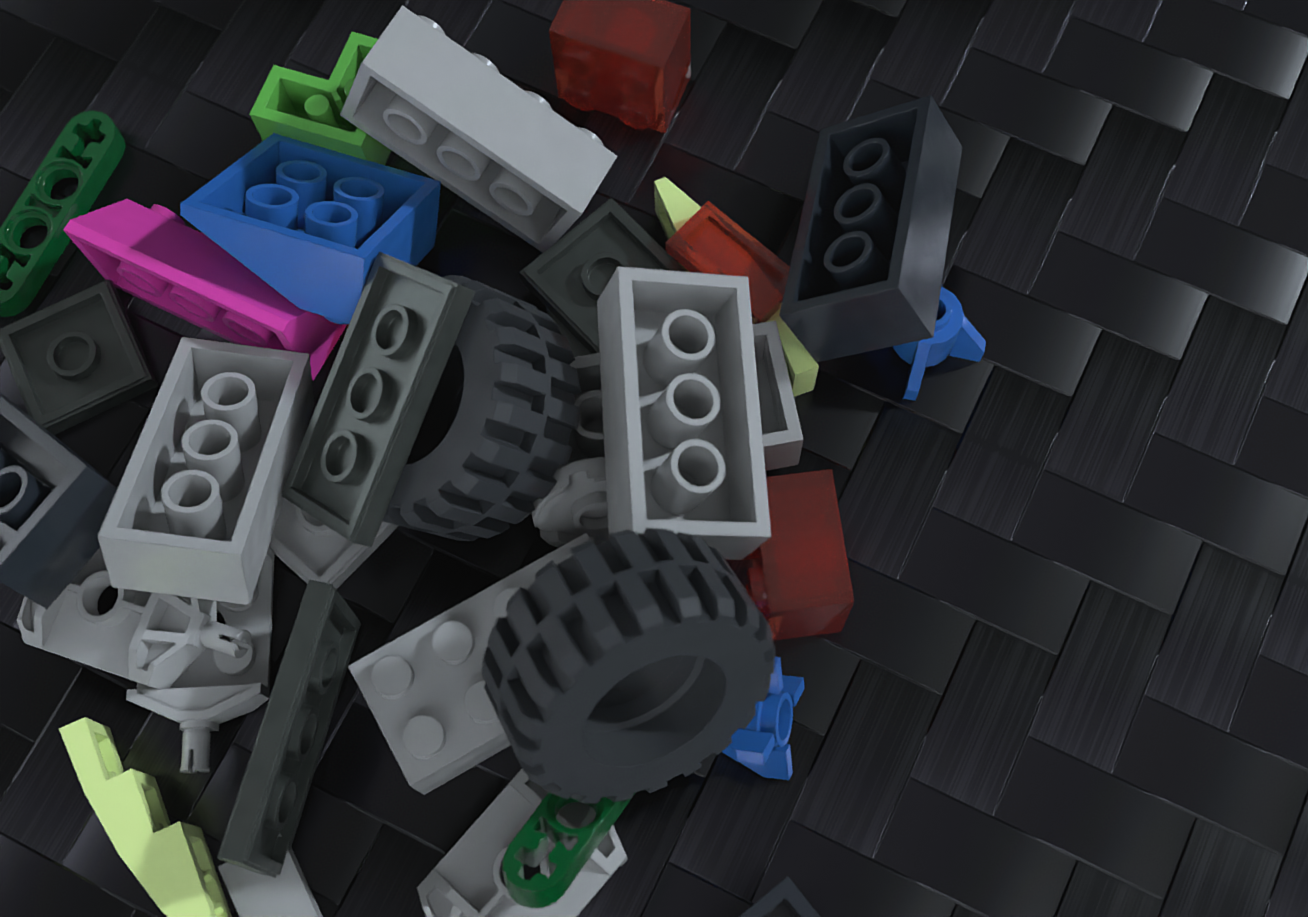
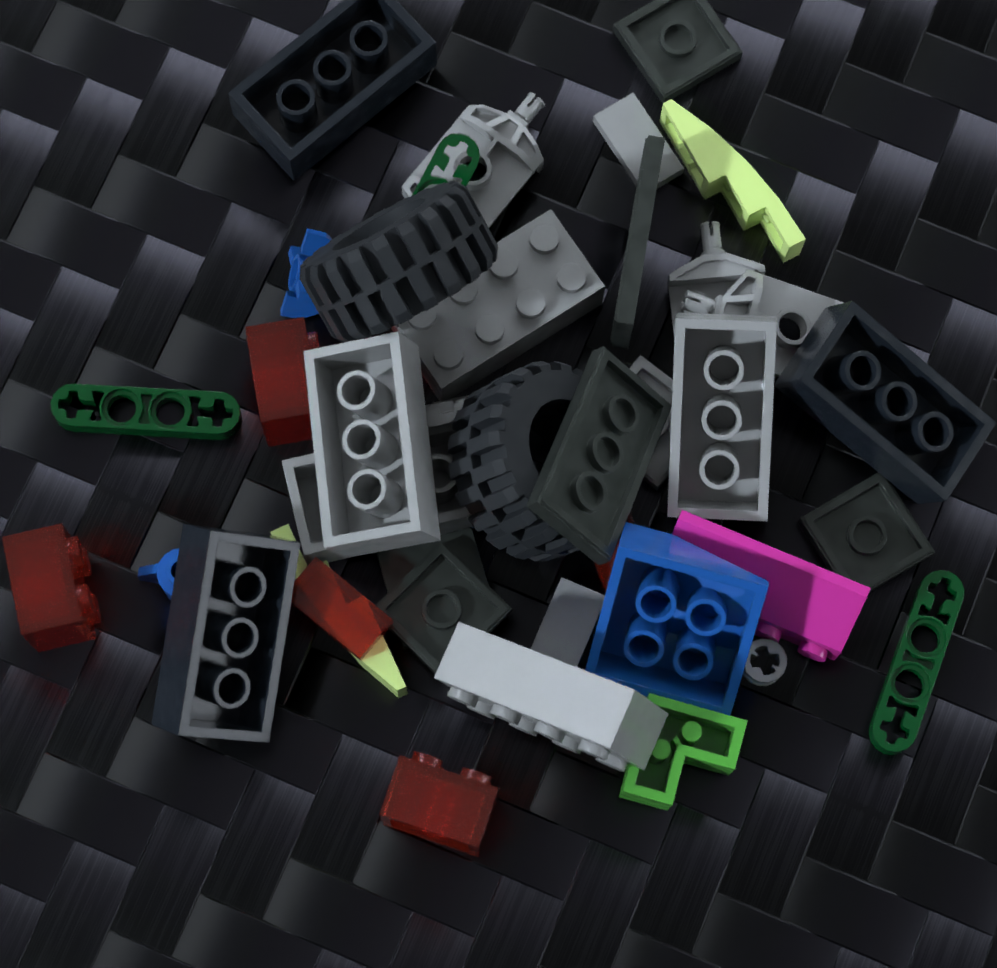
camera: 170 degrees right, 5 degrees up
none -> clear red brick [2,523,102,652]
none -> dark green beam [51,383,242,440]
none -> light grey tile [531,577,605,667]

